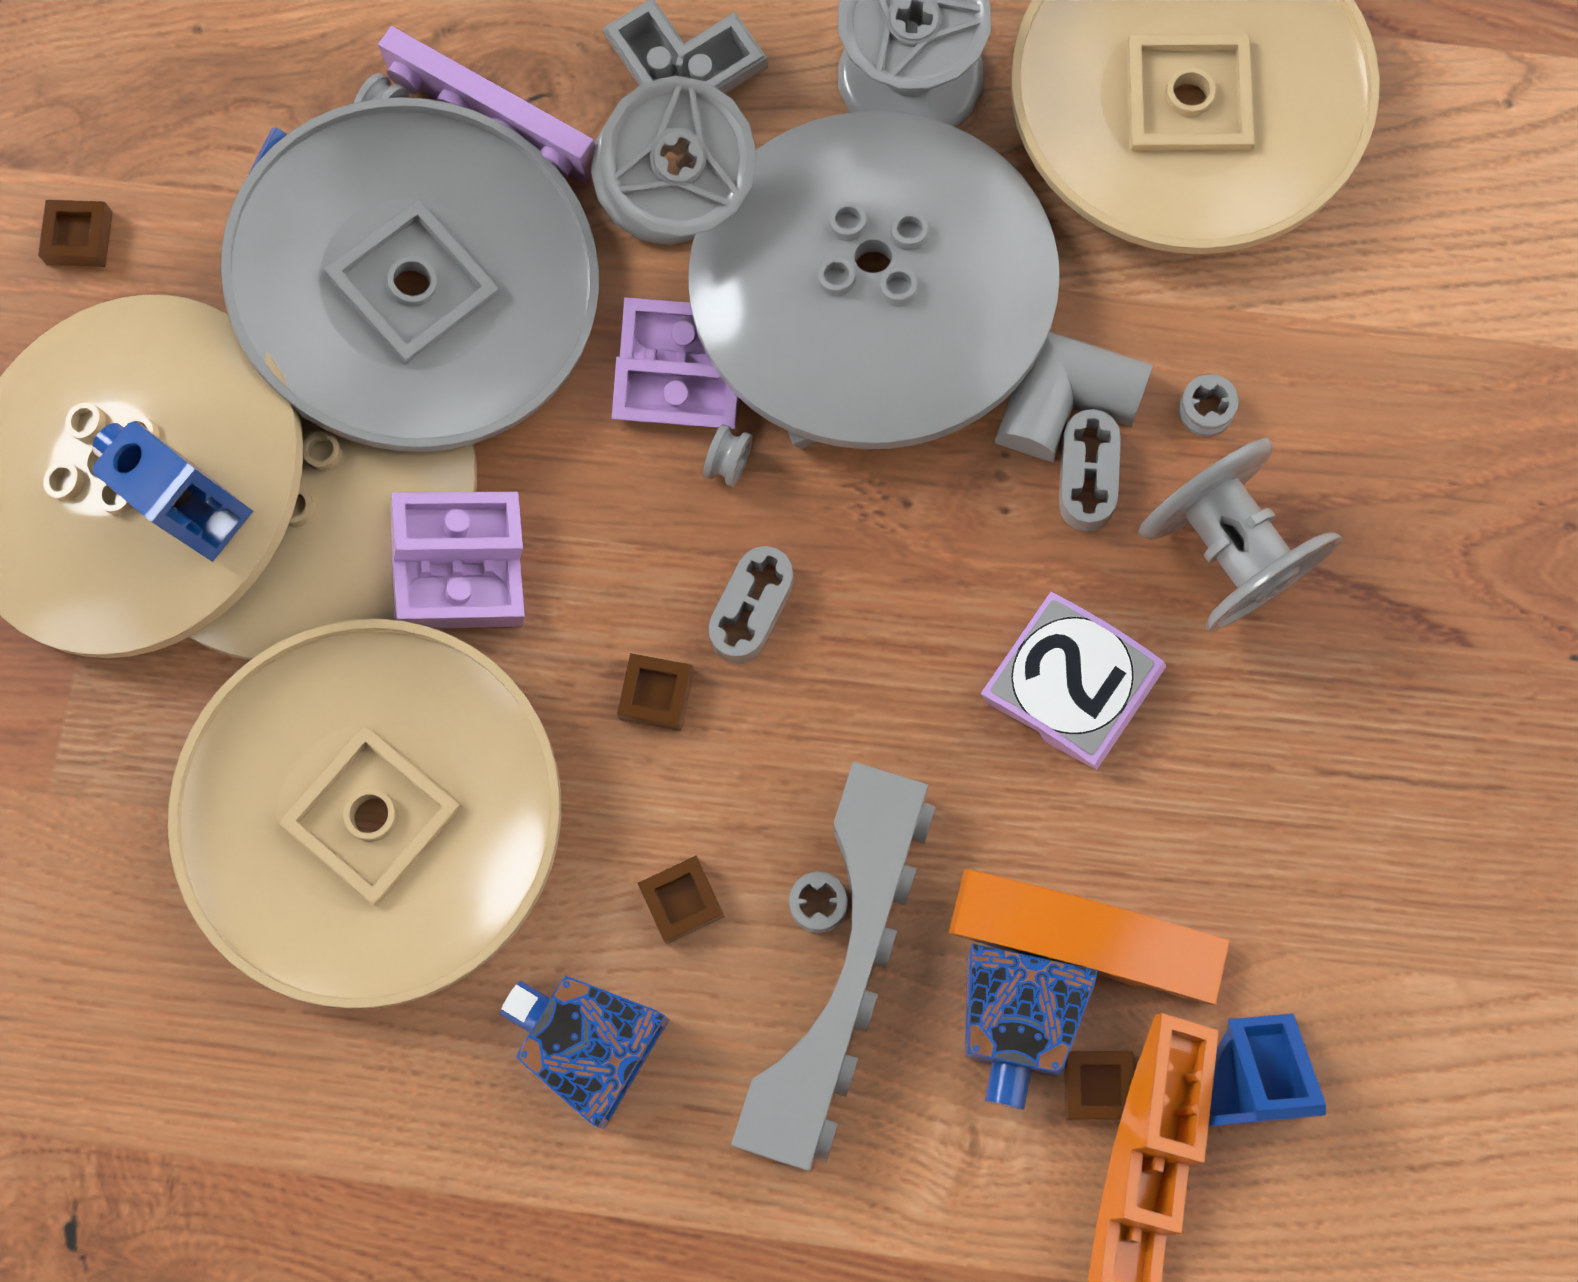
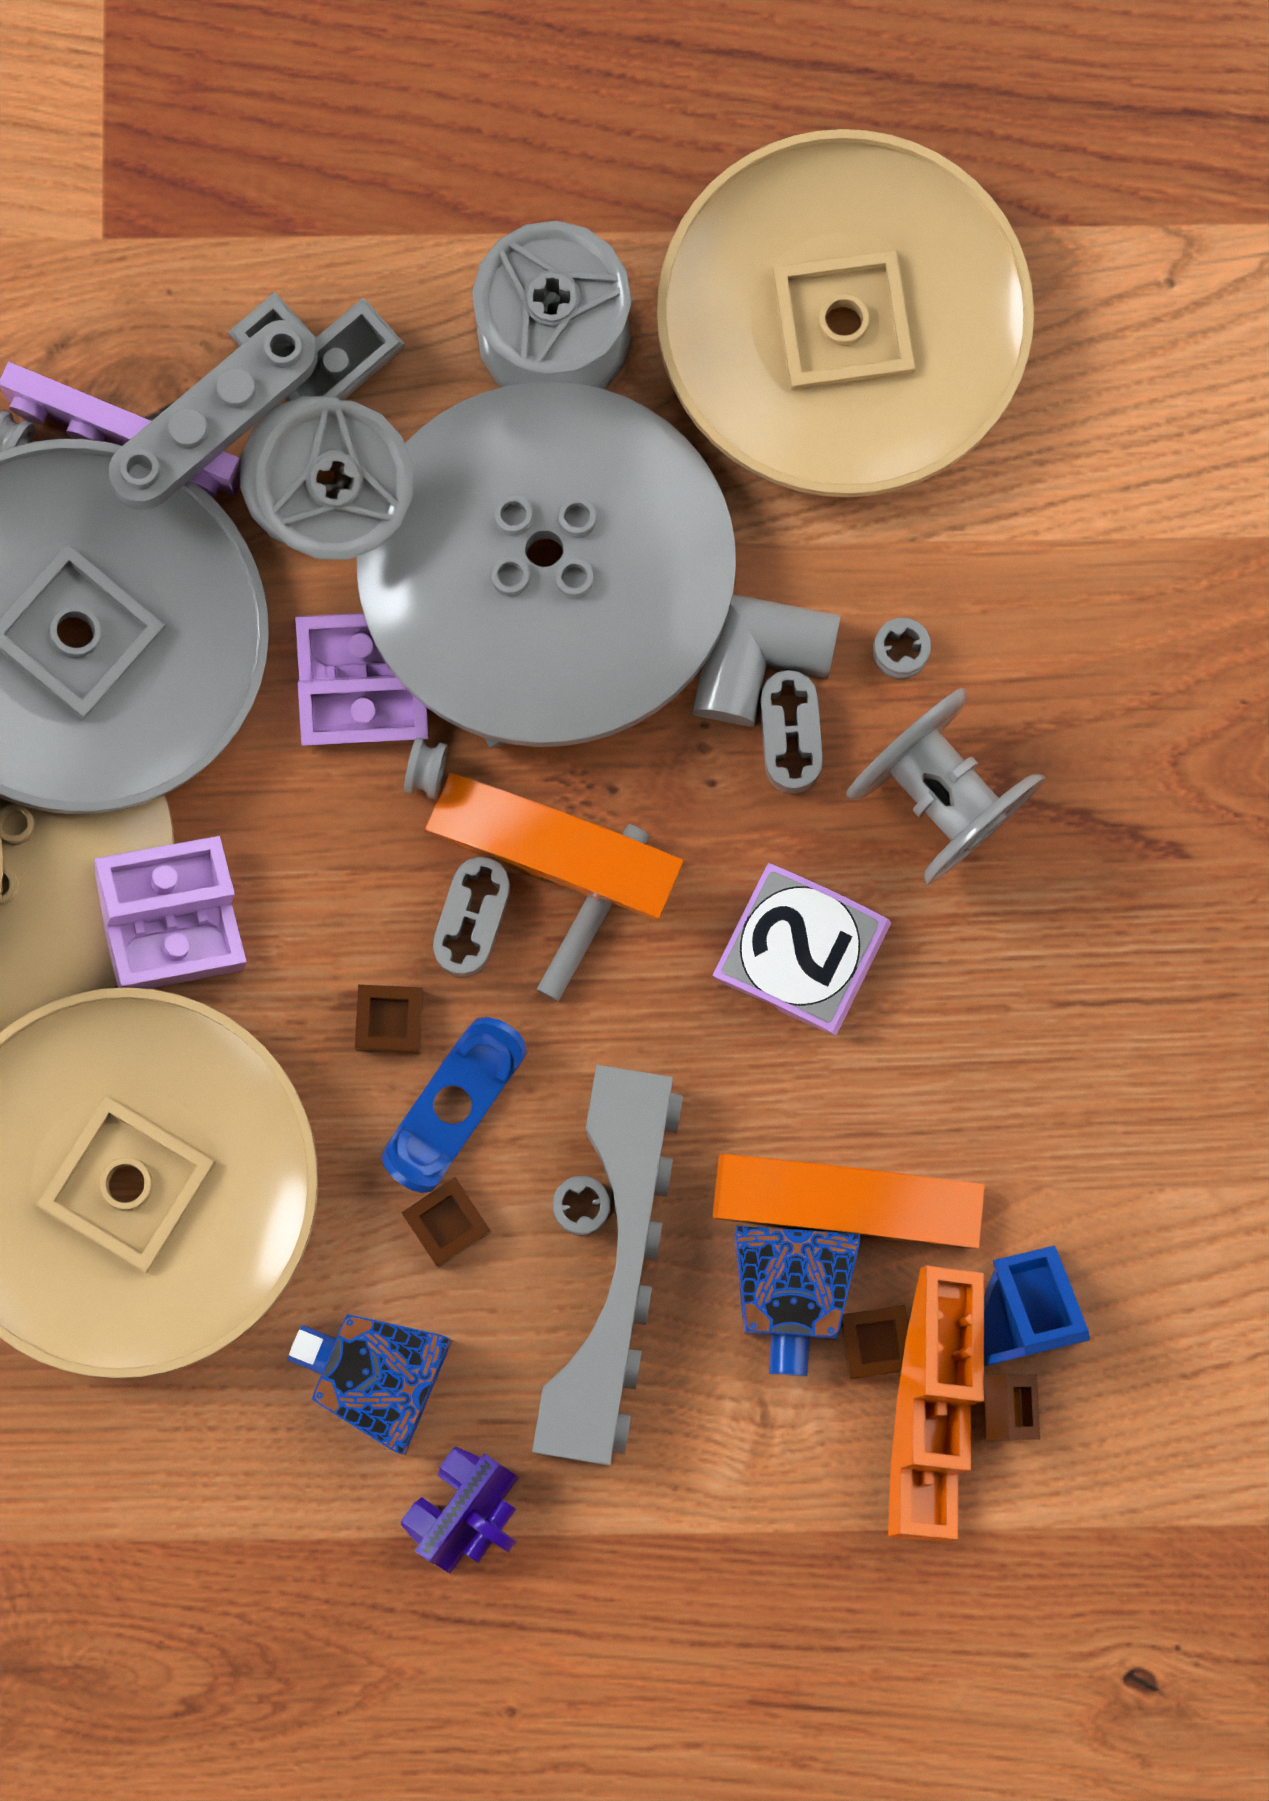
camera: 15 degrees left, 5 degrees up
none -> light grey plate [108,320,316,510]
none -> blue piece [381,1017,527,1193]
none -> dark purple hips [401,1447,519,1574]
none -> orange slope [425,773,684,922]
none -> light grey bar [536,824,650,1002]
none -> reddish brown tile [984,1374,1040,1441]

